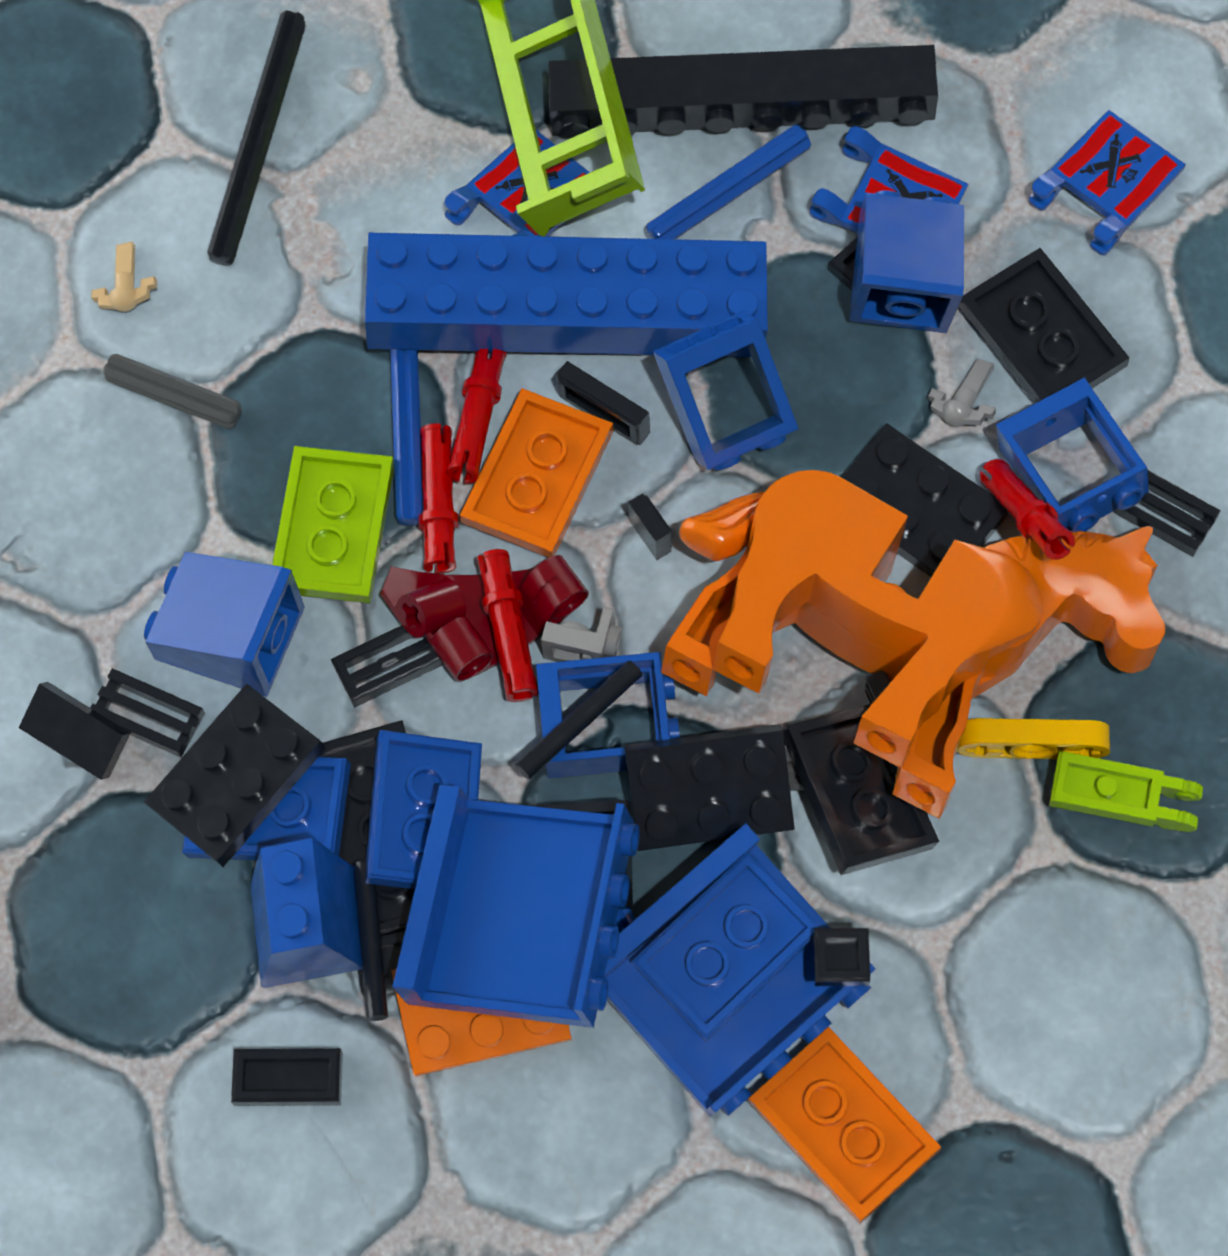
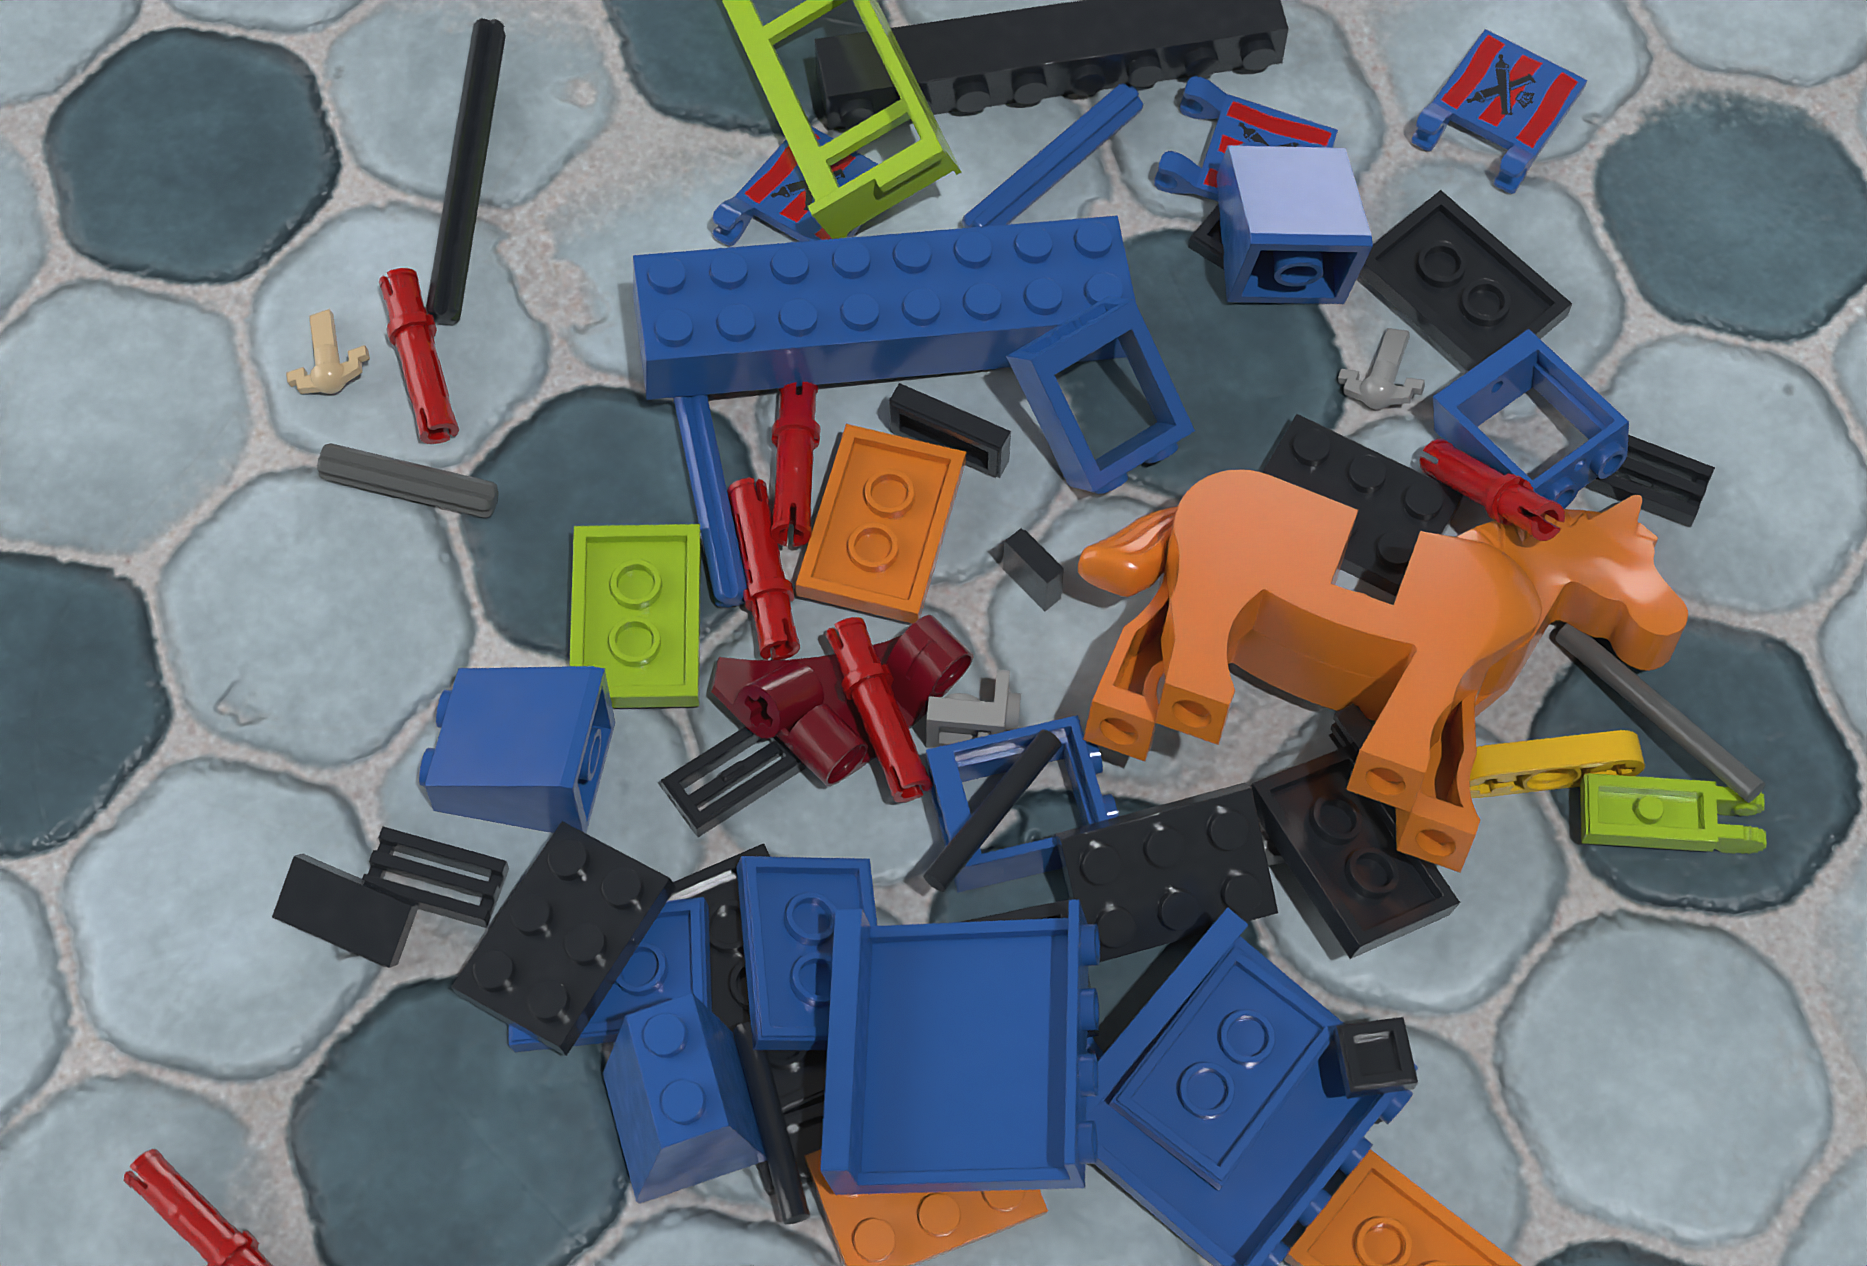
camera: 15 degrees left, 5 degrees down
none -> red pin [379,268,459,444]
none -> dark grey bar [1556,623,1765,803]

